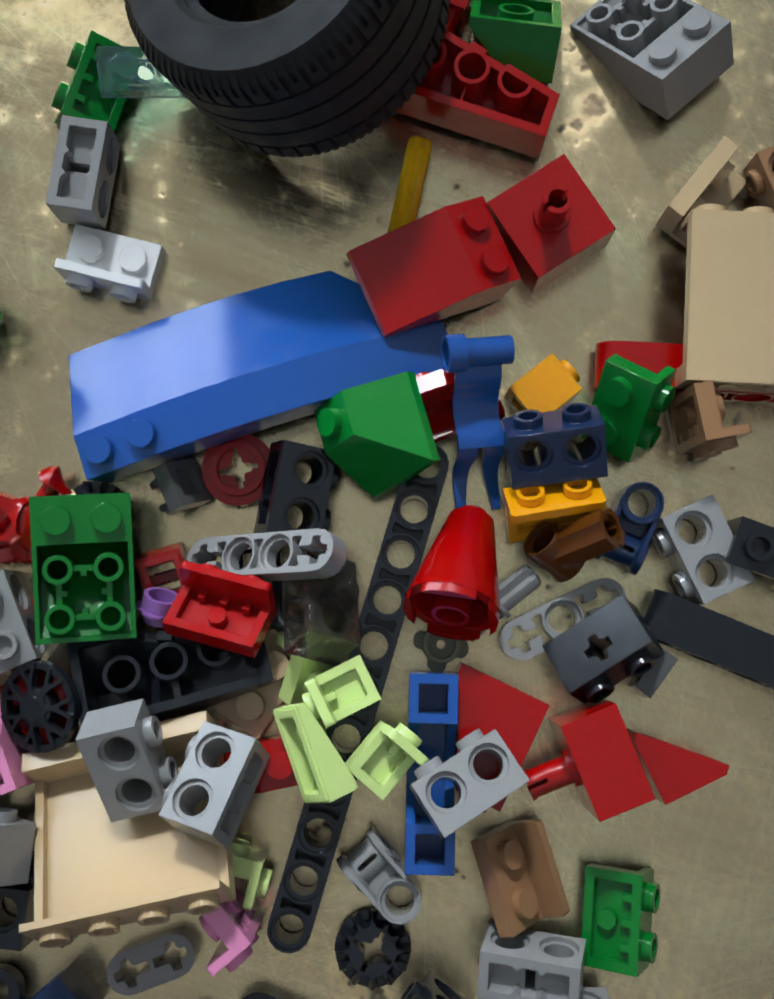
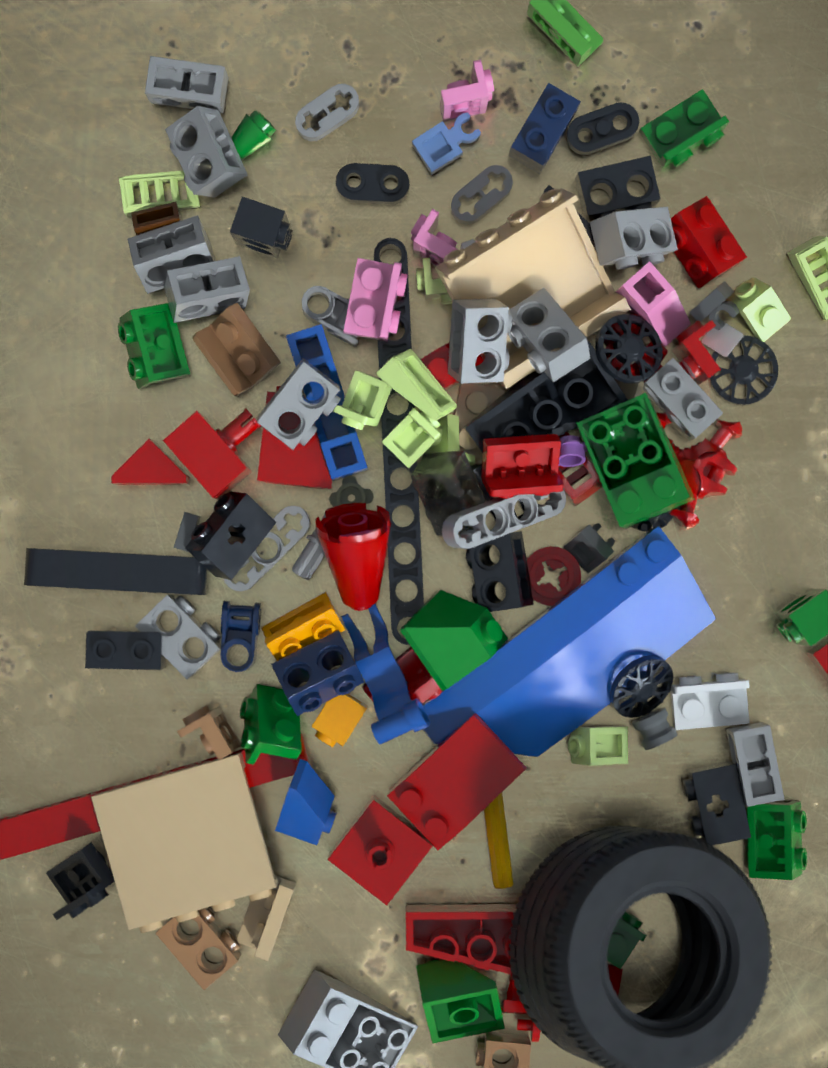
camera: 145 degrees right, 5 degrees up
clear light blue plate [95,46,186,98] -> none
black gear [334,908,411,991] -> none
reddish brown piece [523,508,625,582] -> none
none -> blue slope [275,759,337,846]
none -> bright pink bracket [343,258,408,342]
none -> yellowish green bracket [568,726,628,766]
none -> black wheel [610,655,674,718]
none -> dark grey wheel [632,707,678,750]
none -> black brick [683,760,751,846]

